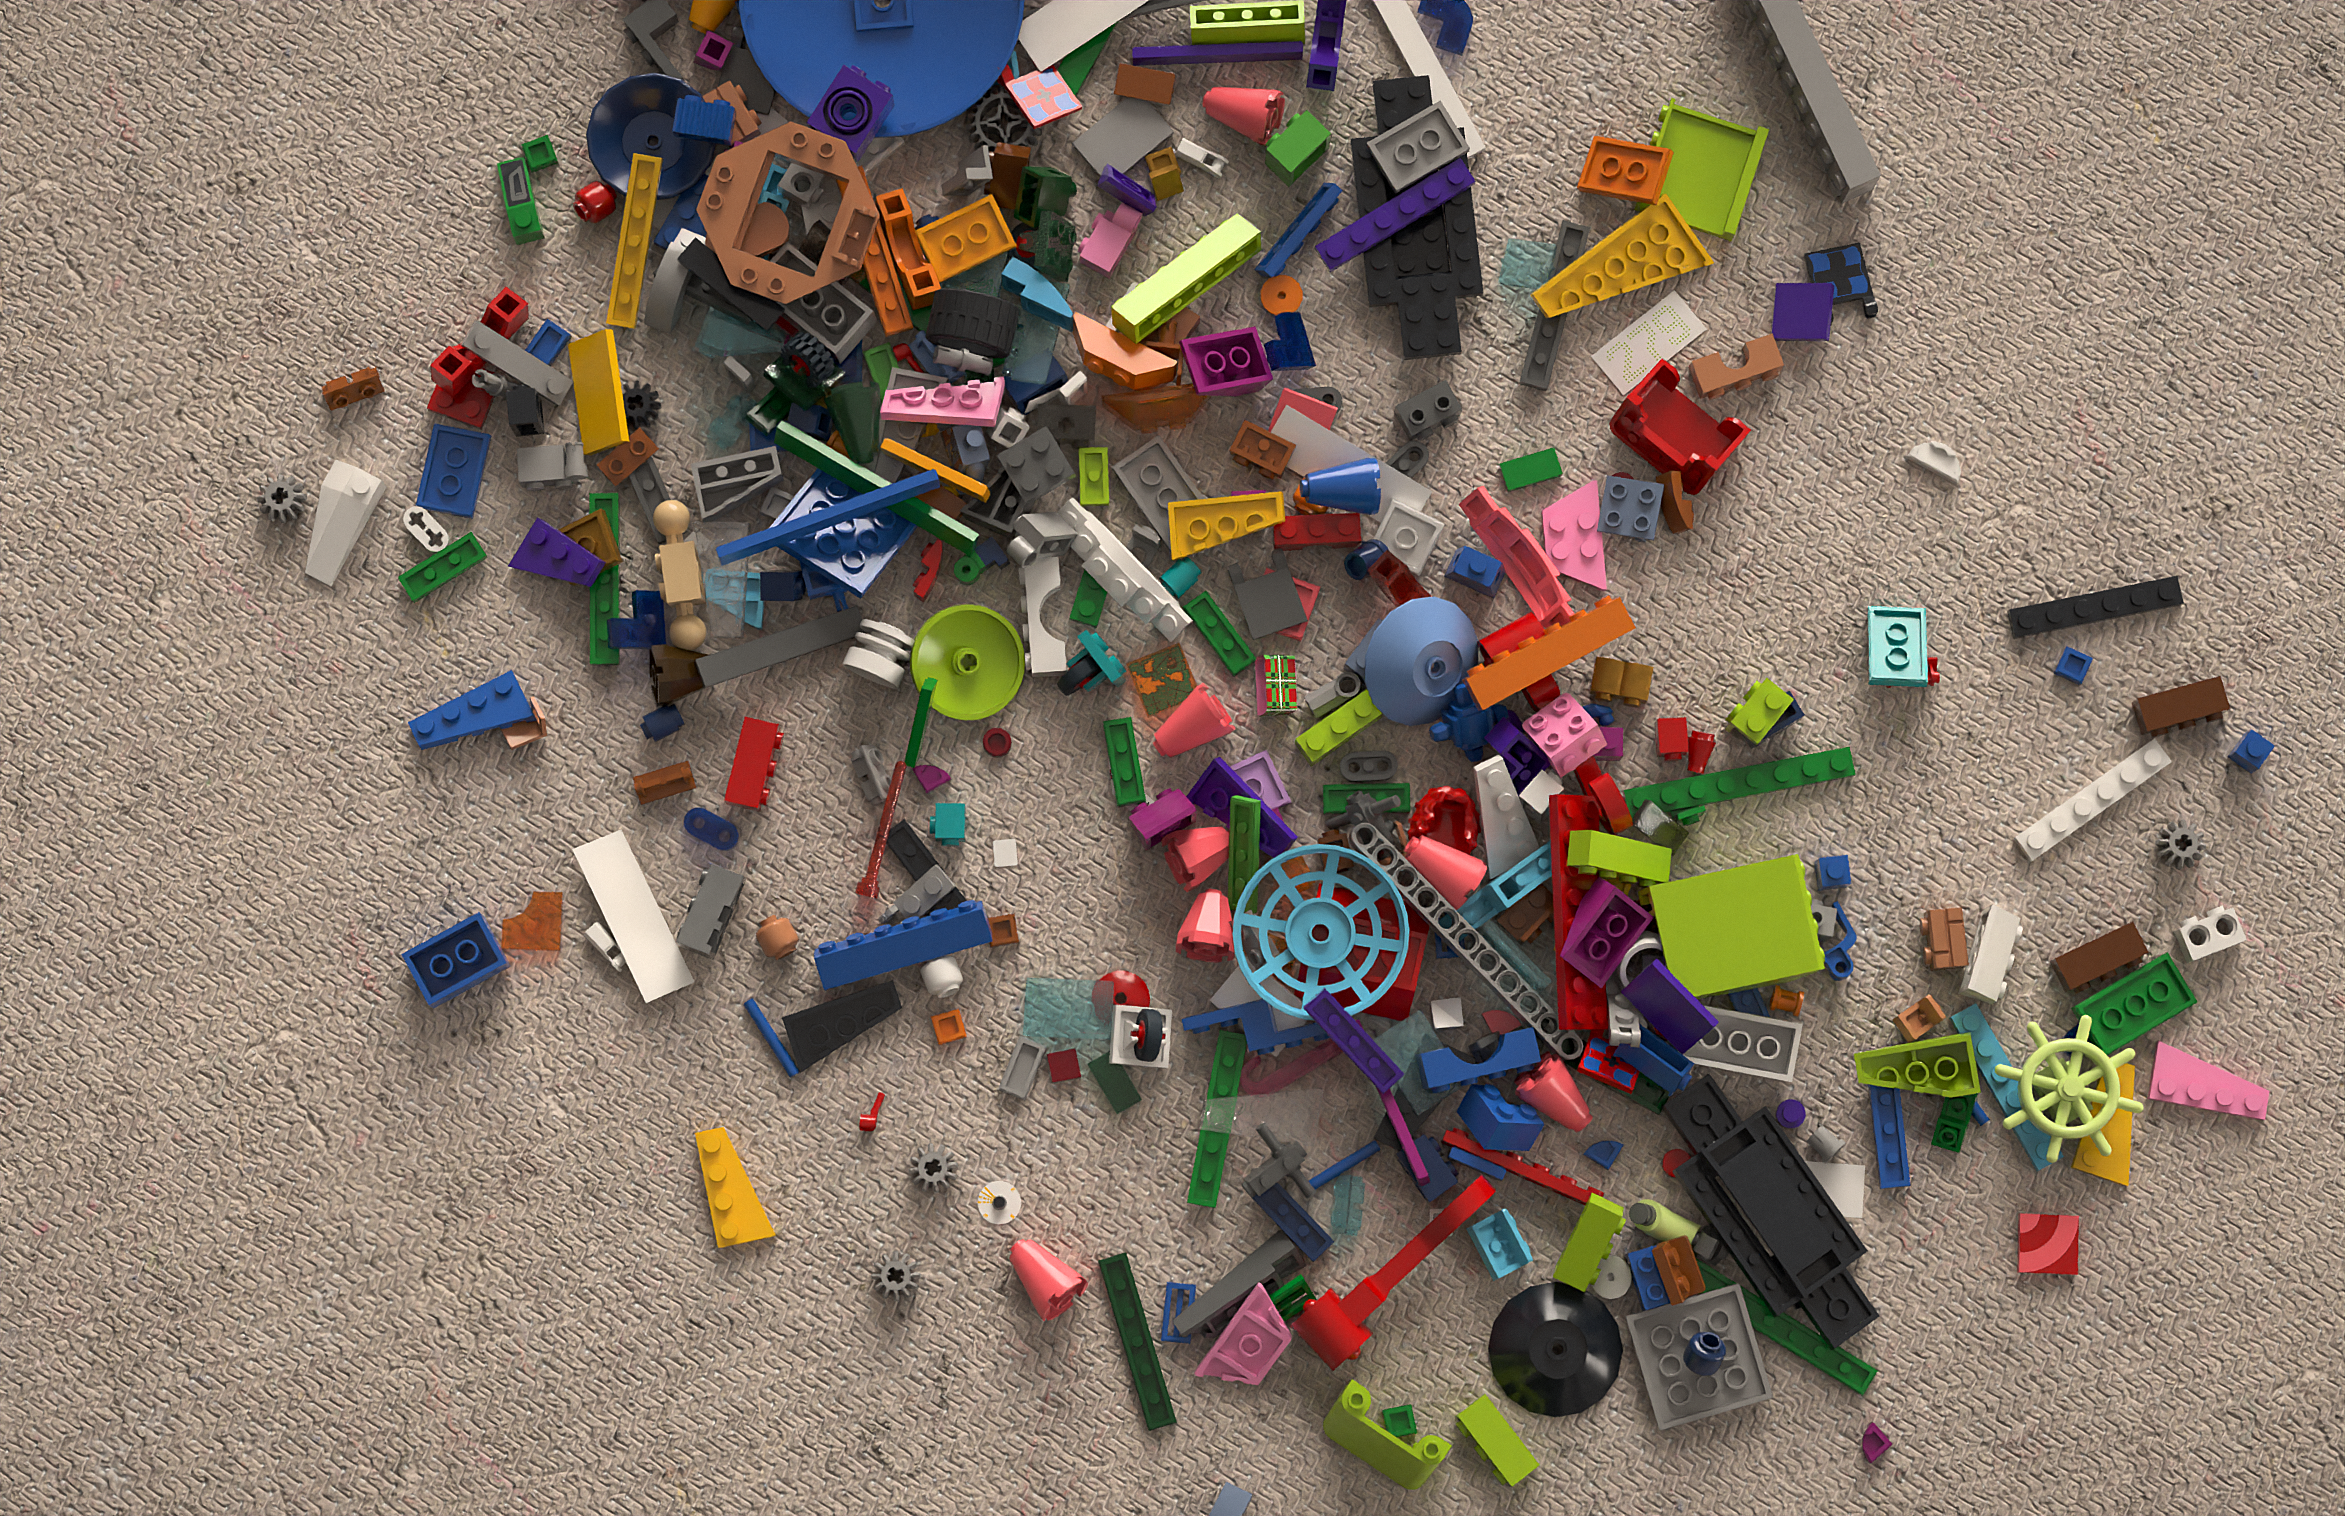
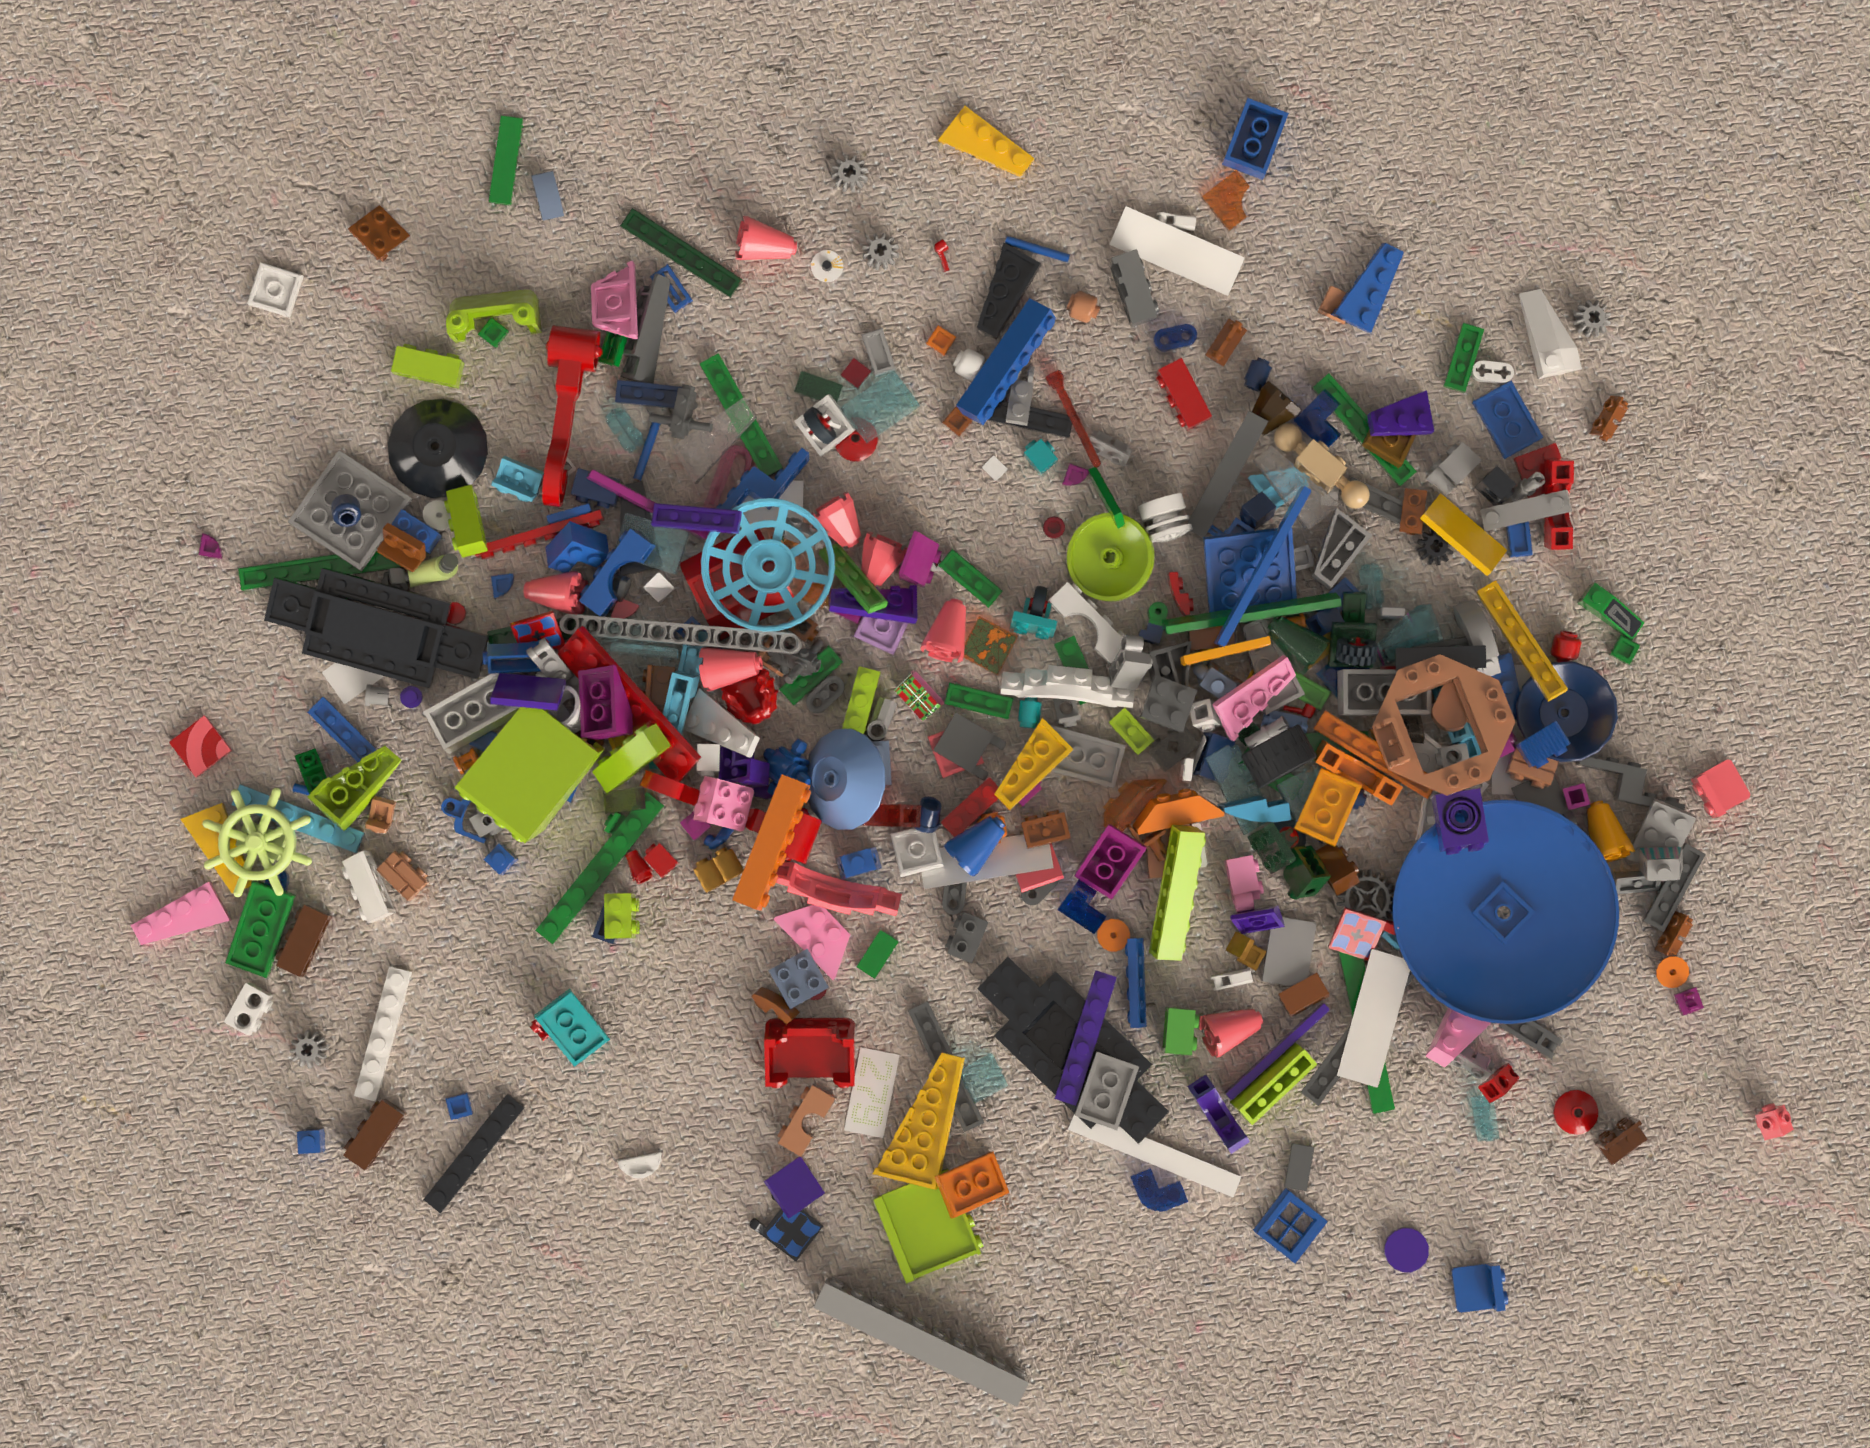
camera: 140 degrees right, 5 degrees up
light grey panel [941,145,993,196] -> none

